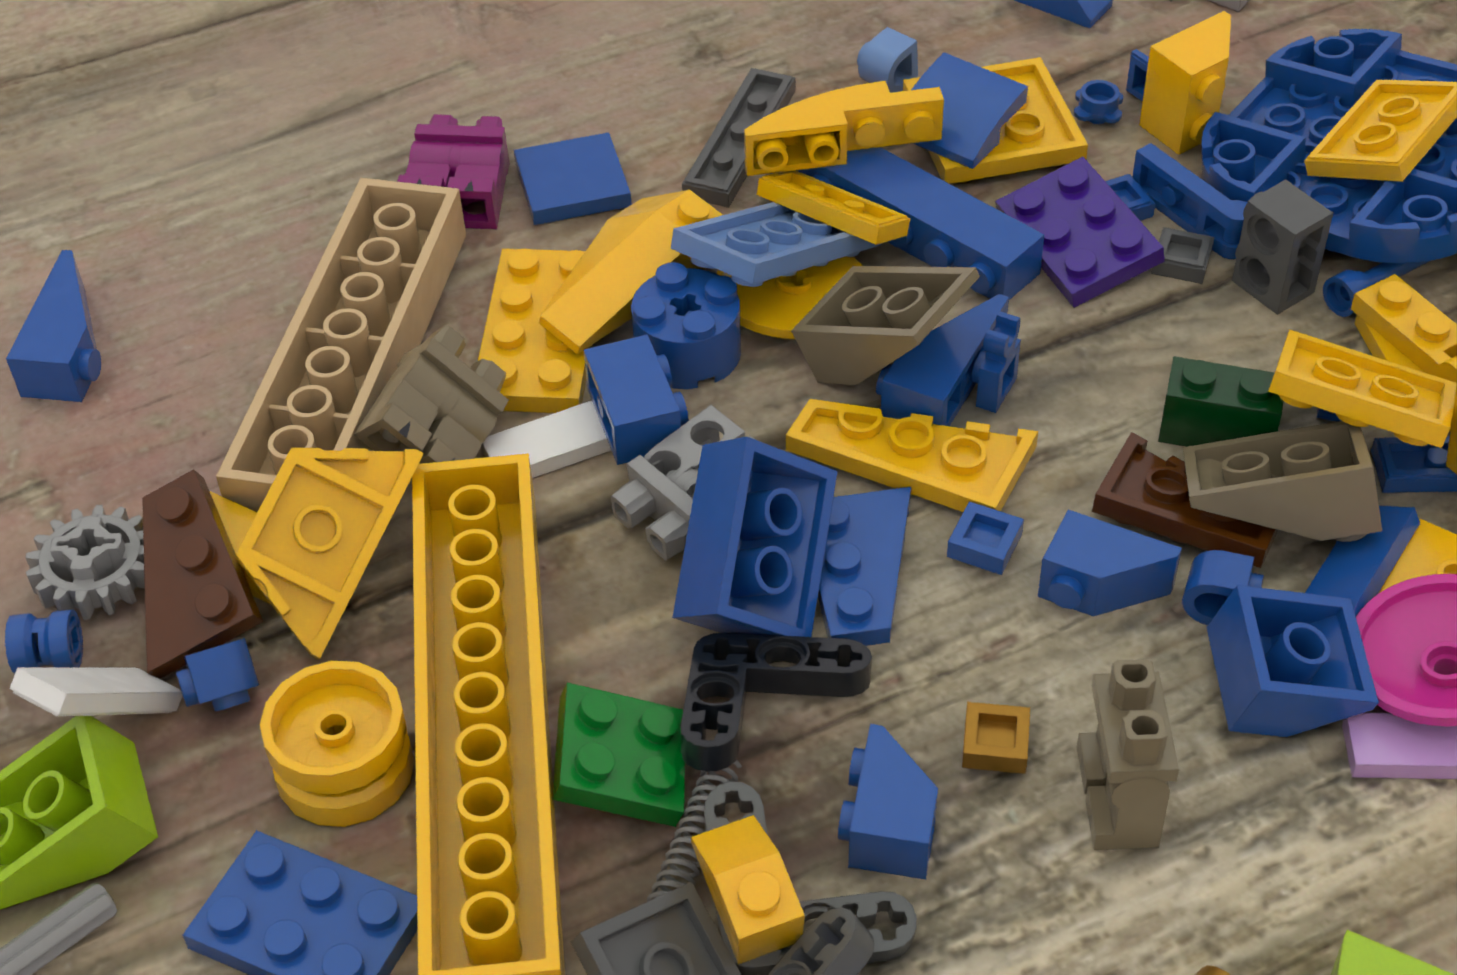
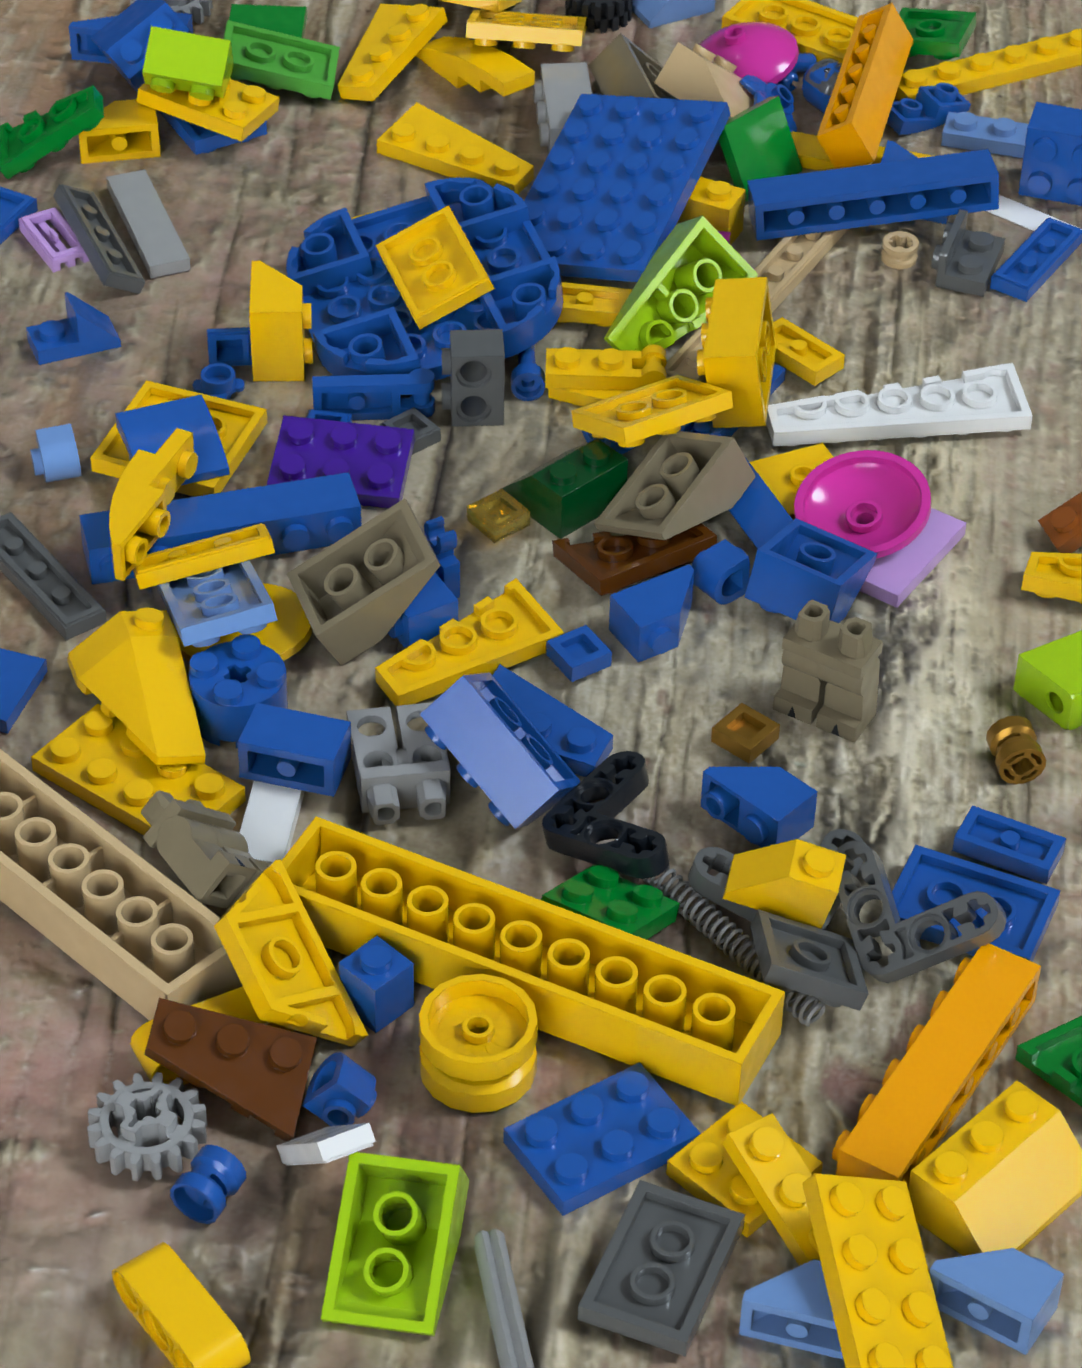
camera: 60 degrees left, 5 degrees down
none -> blue brick [338,936,414,1033]
none -> clear yellow plate [467,489,530,543]

